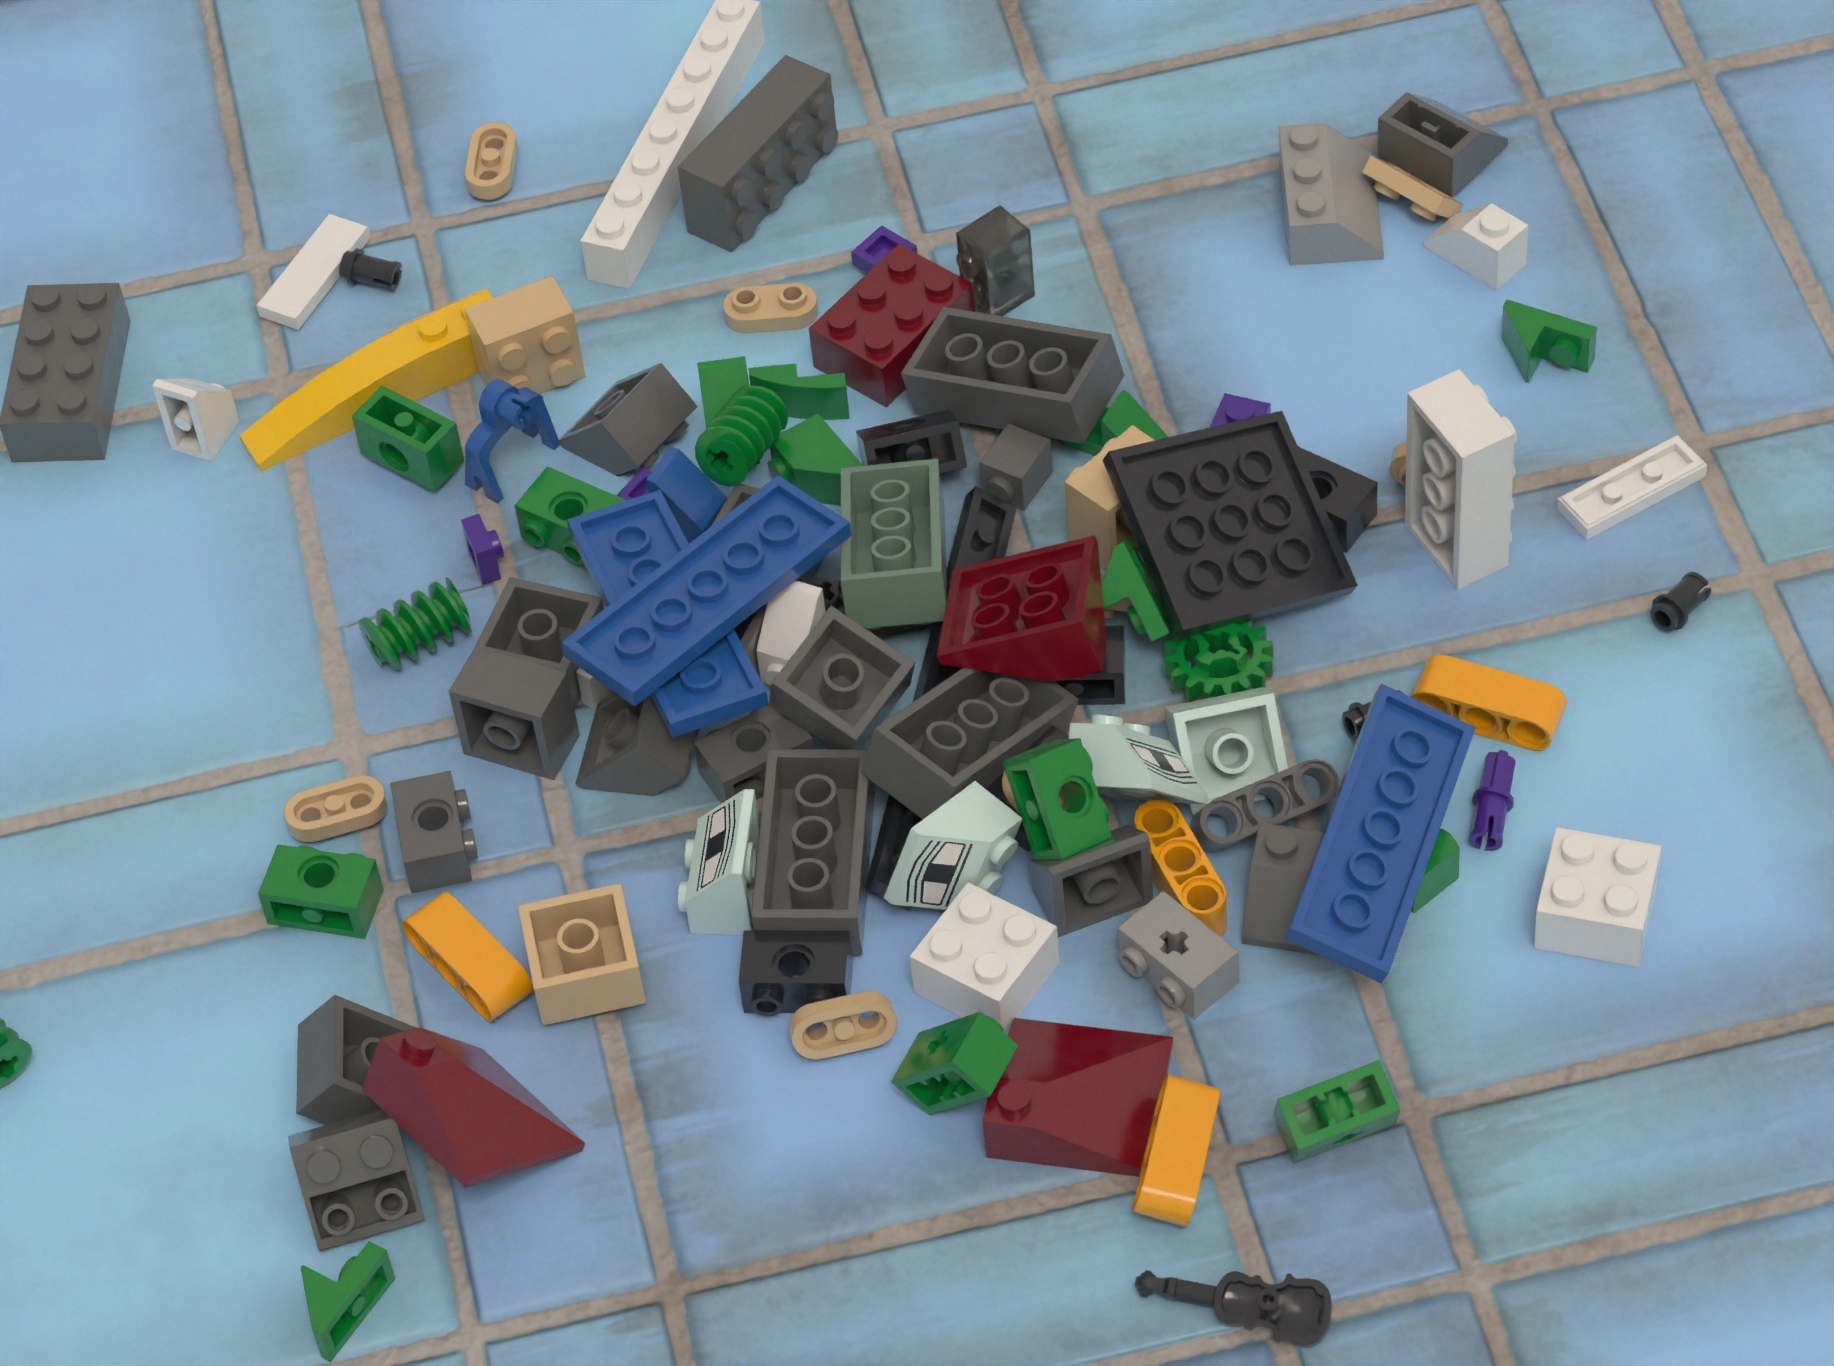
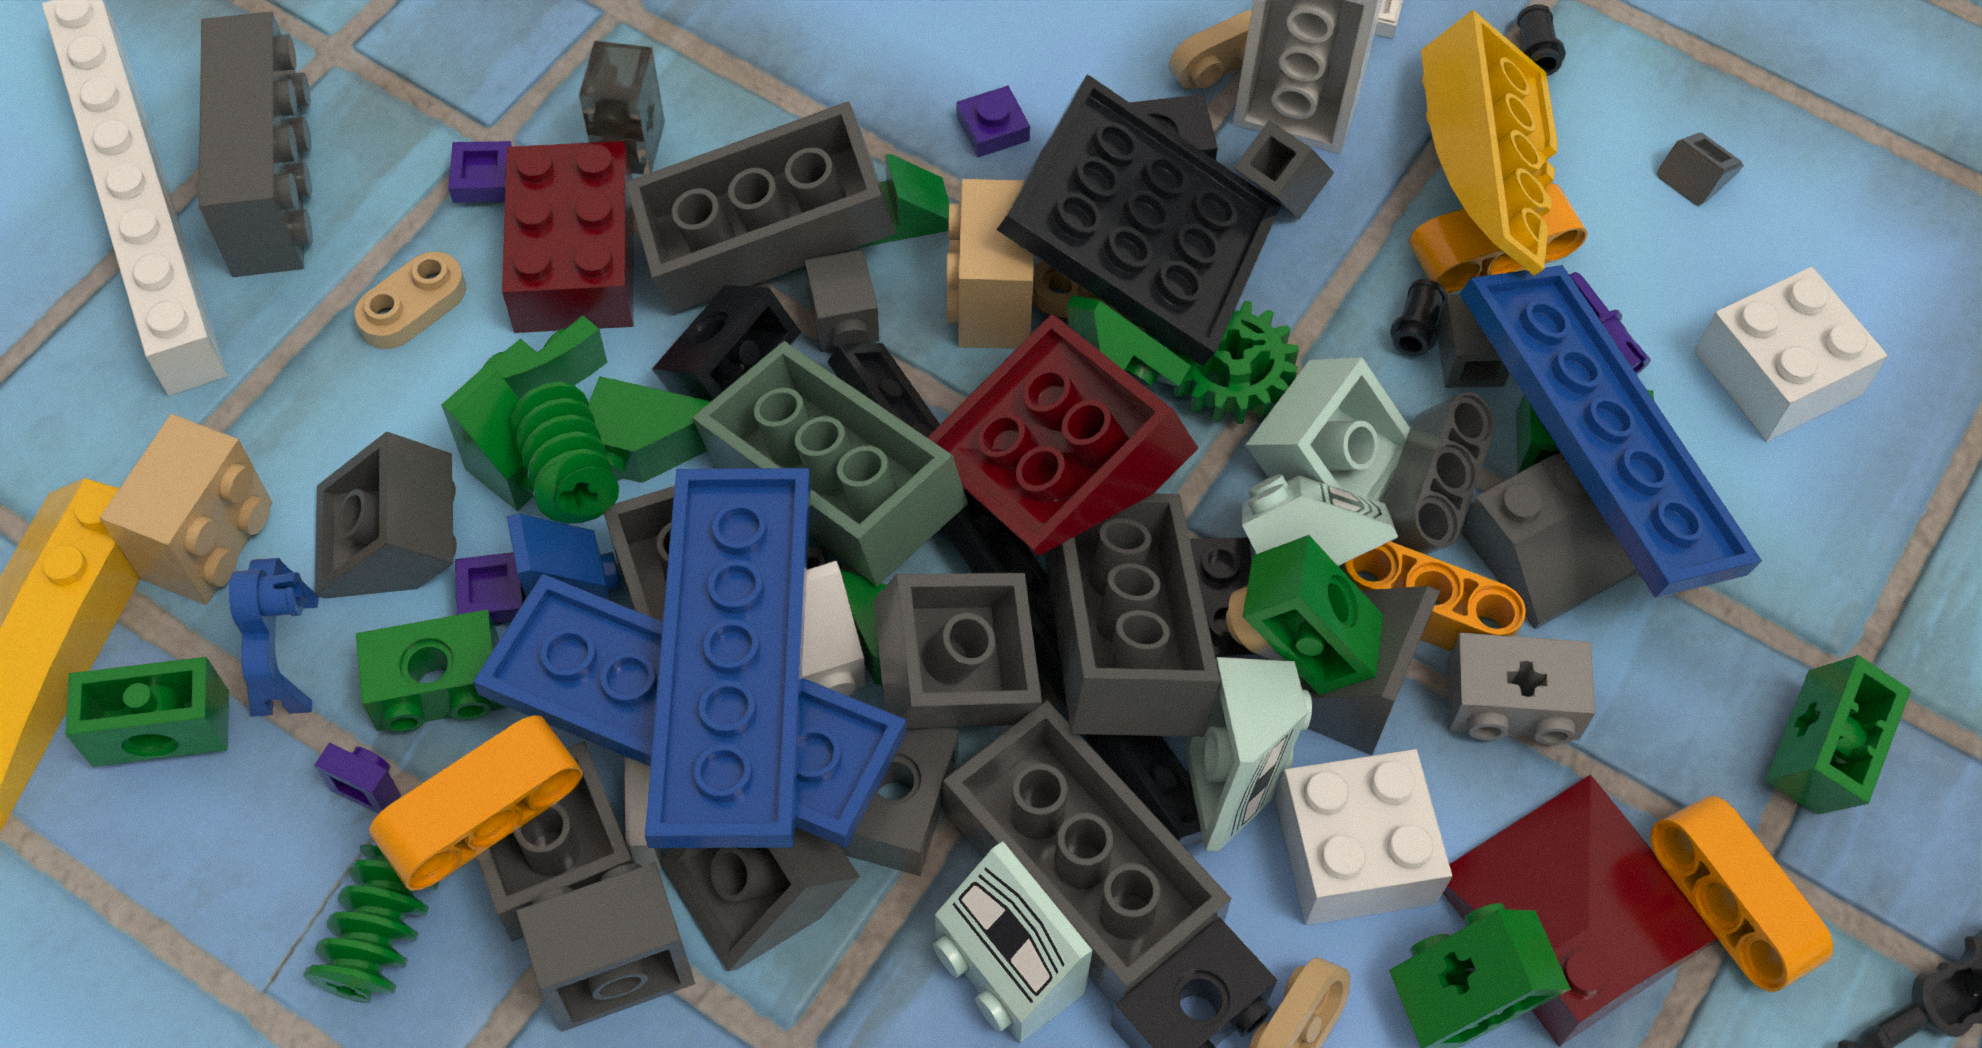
camera: 50 degrees left, 10 degrees up
none -> light orange beam [369,715,583,891]
none -> dark grey brick [1234,120,1334,219]
none -> yellow wedge [1421,10,1558,276]
none -> dark grey slope [1657,132,1744,205]

